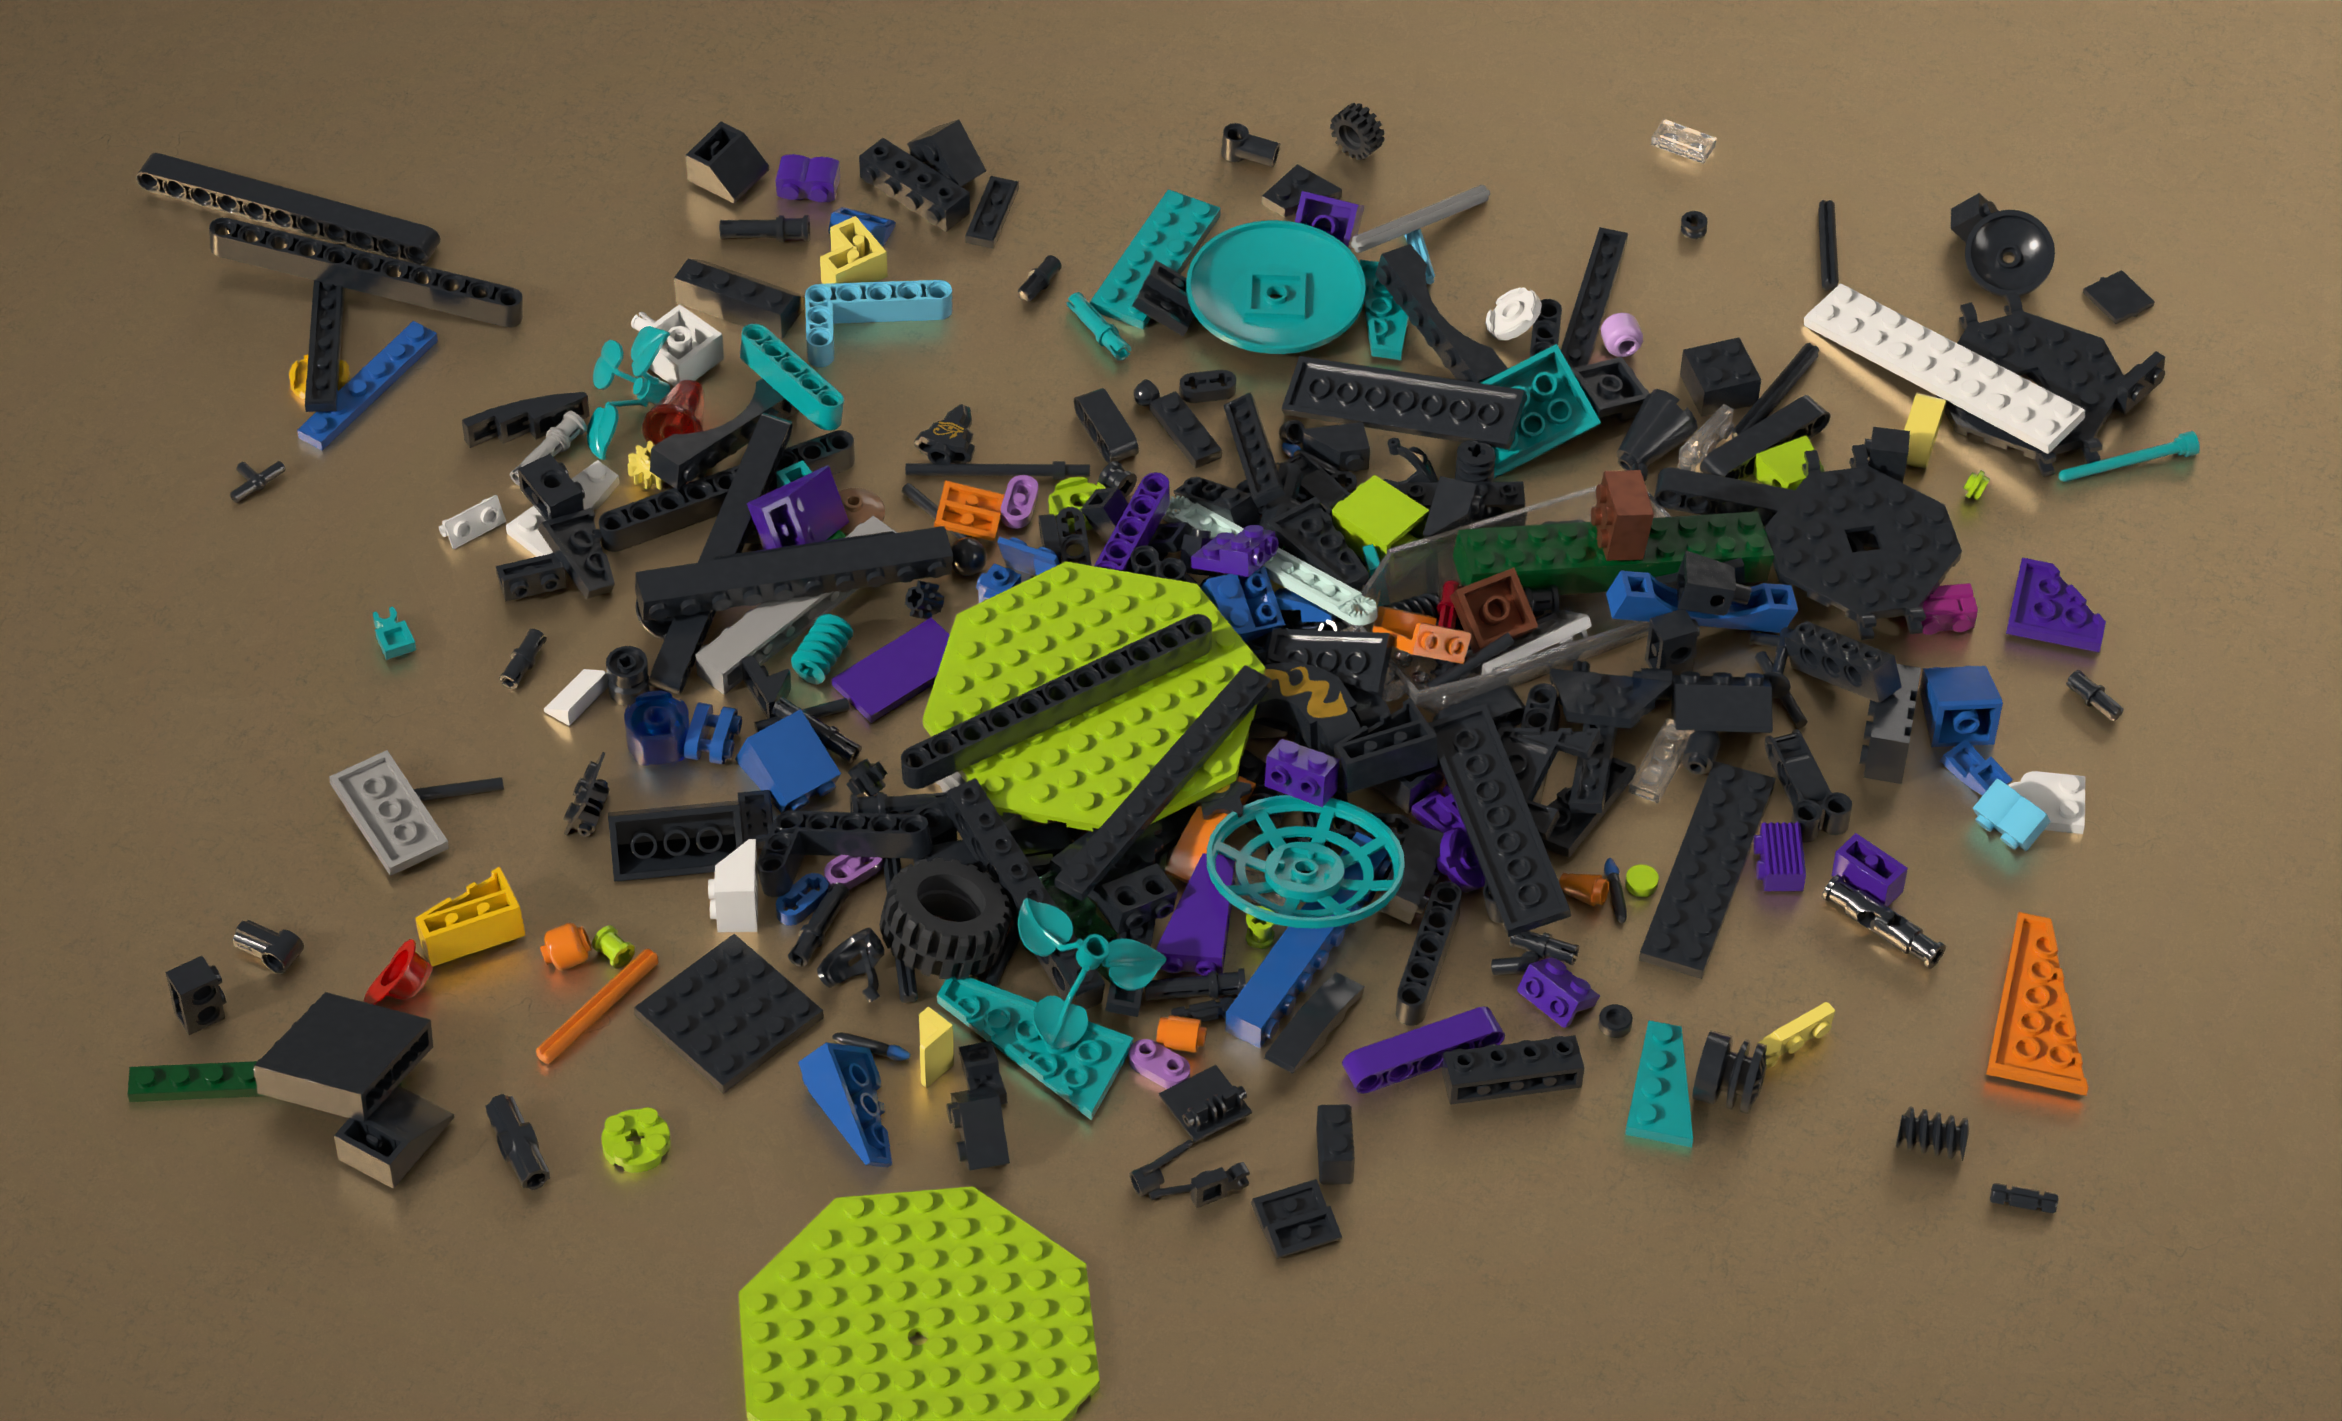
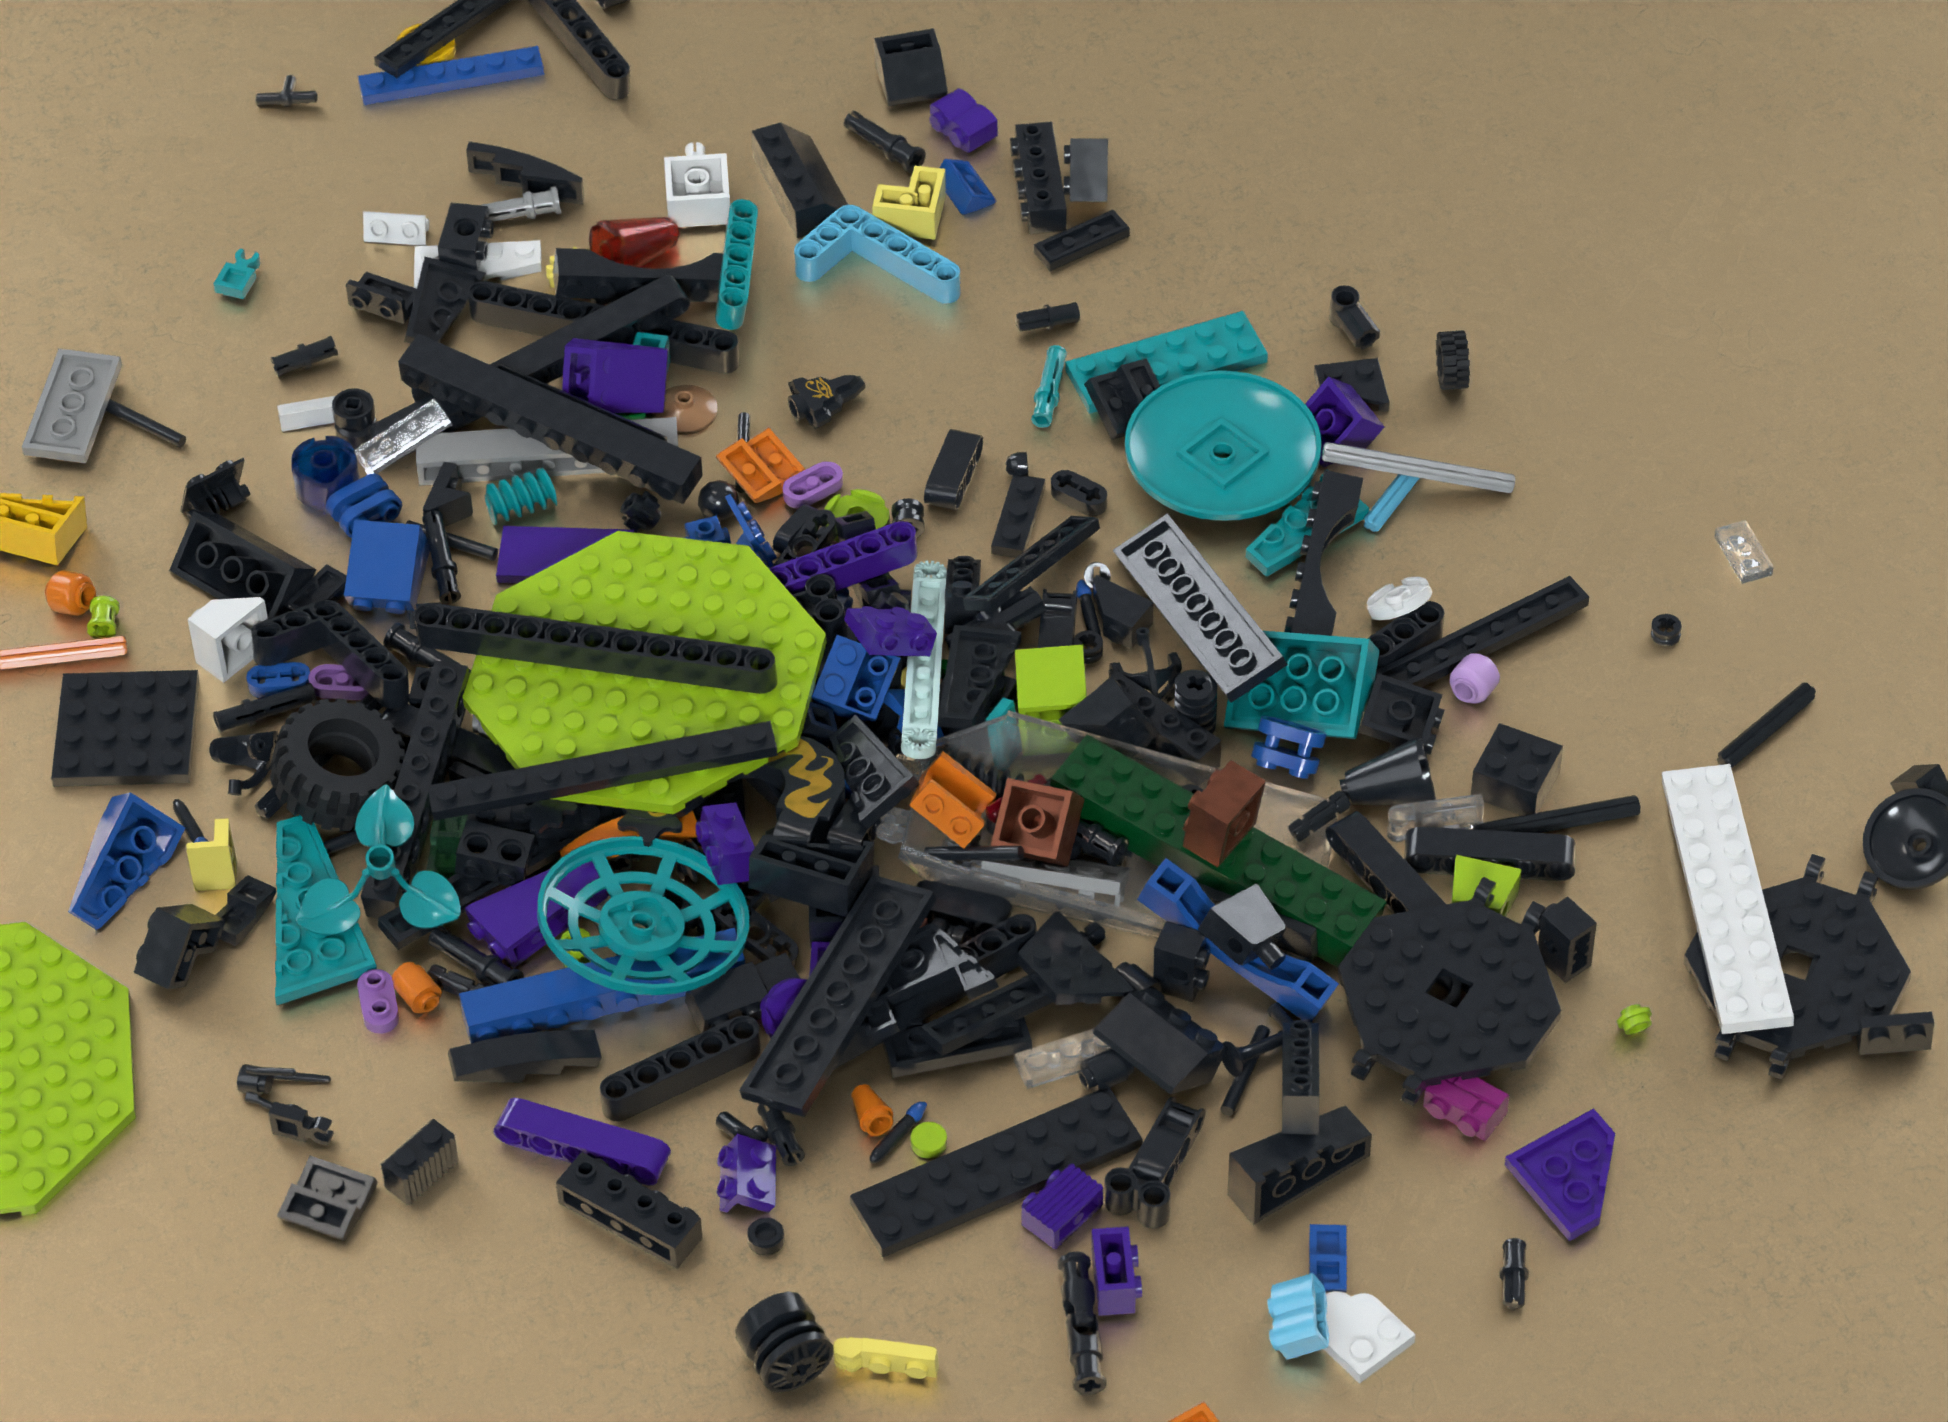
camera: 45 degrees right, 0 degrees up
teal plant [587,326,670,460] -> none
black bar [905,461,1090,480] -> none
black hinge [1159,1065,1252,1142] -> none
teal wing [1625,1020,1693,1147] -> none
light yellow beam [1904,393,1947,469] -> none
blue slope [1919,666,2003,747] -> none
teal piece [2058,431,2200,482] -> none
none -> clear plate [352,399,452,475]
none -> blue brick [1251,716,1327,779]

